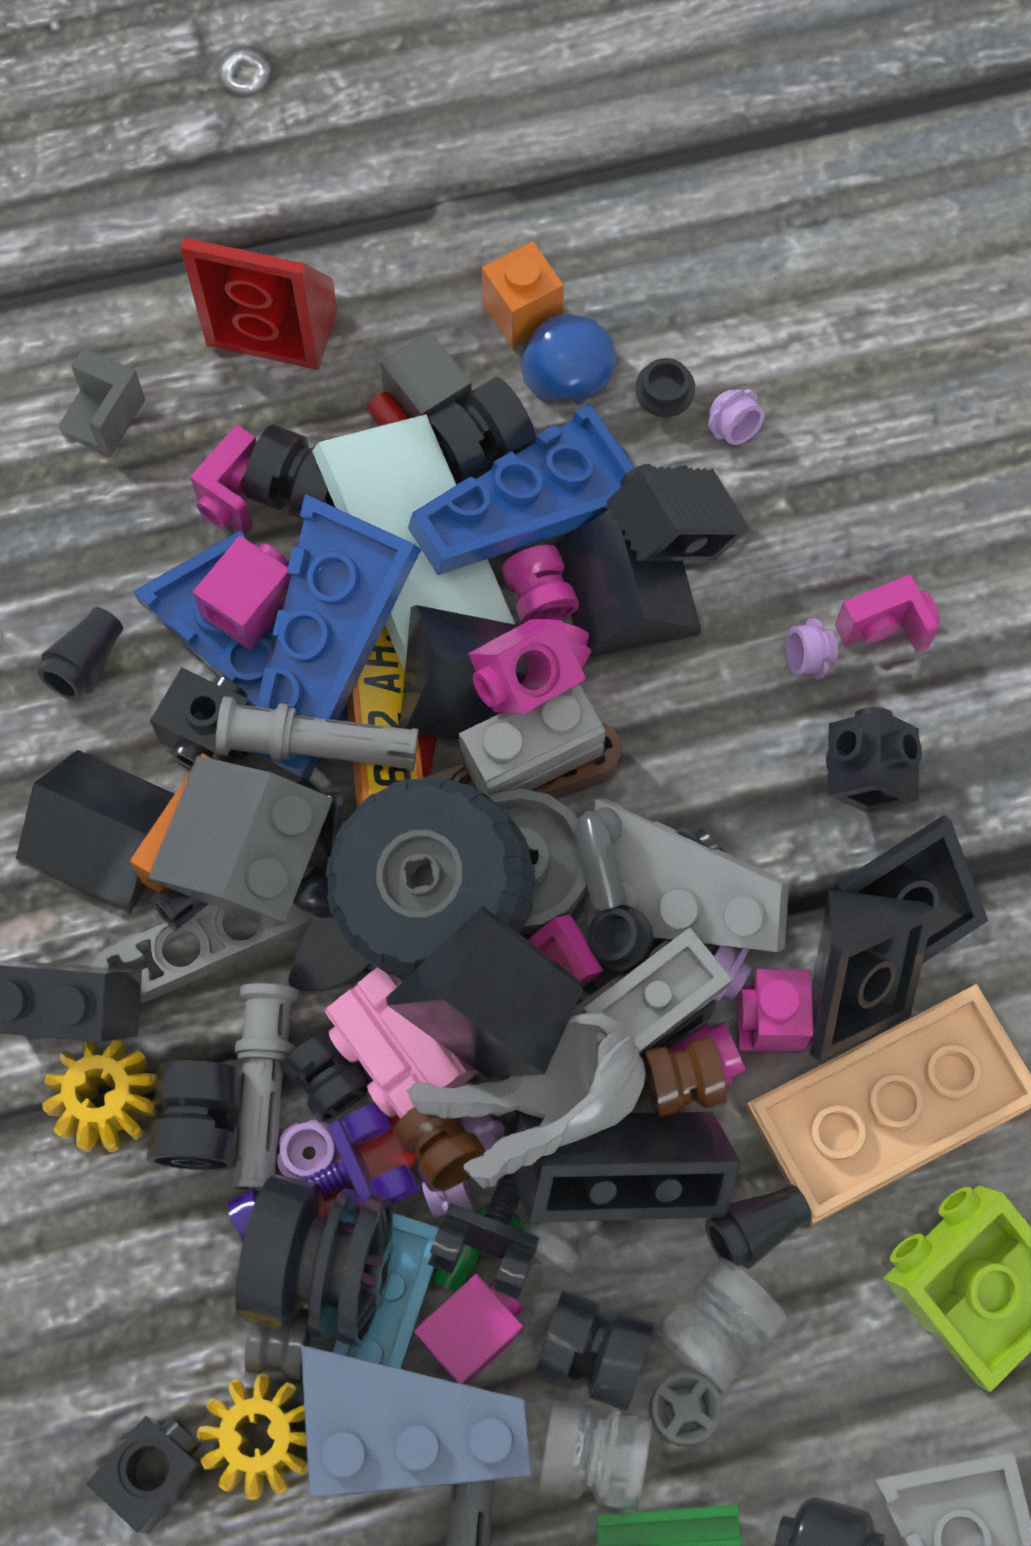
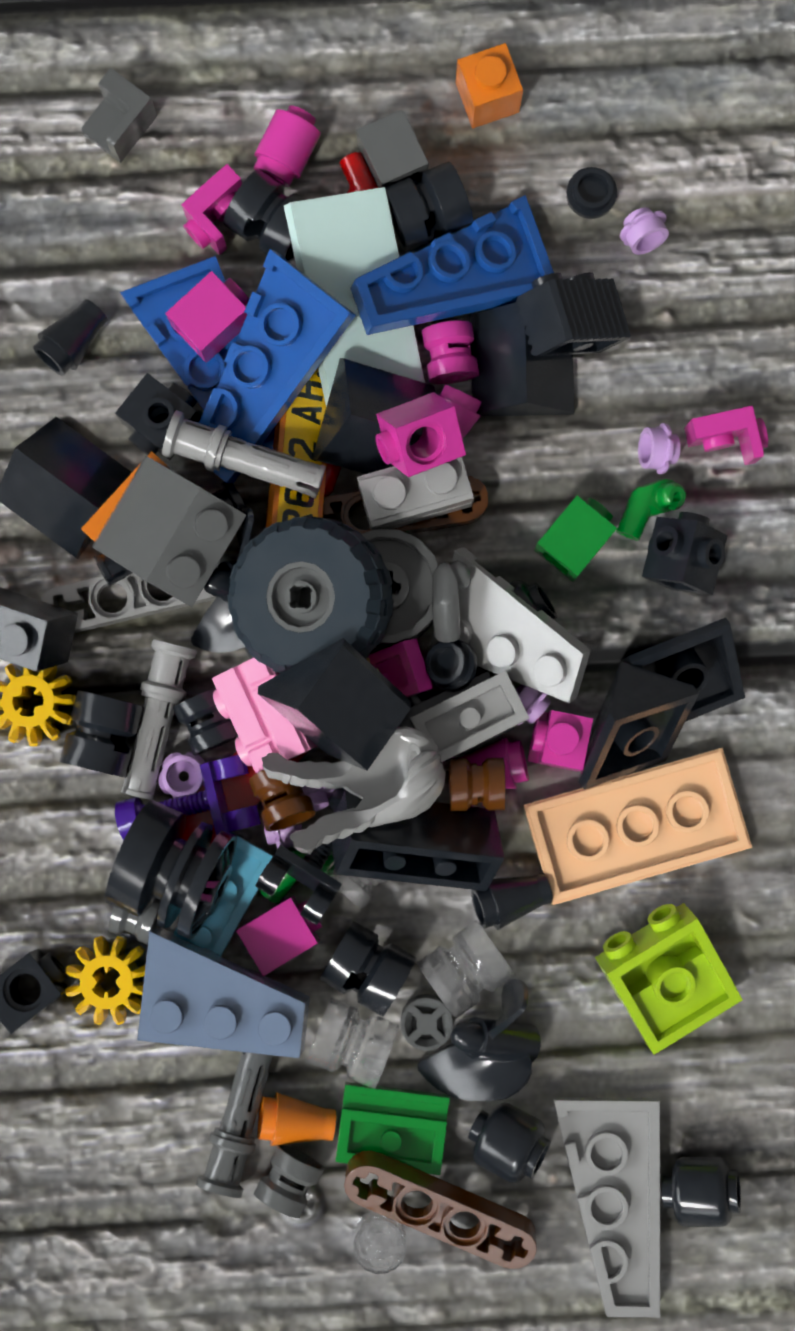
camera: 10 degrees right, 15 degrees up
red slope [180,237,338,370] -> none
blue hair [520,314,617,405] -> none
none -> dark pink brick [253,105,321,187]
none -> black piece [417,978,541,1101]
none -> green brick [534,496,617,582]
none -> green arm [616,479,686,541]

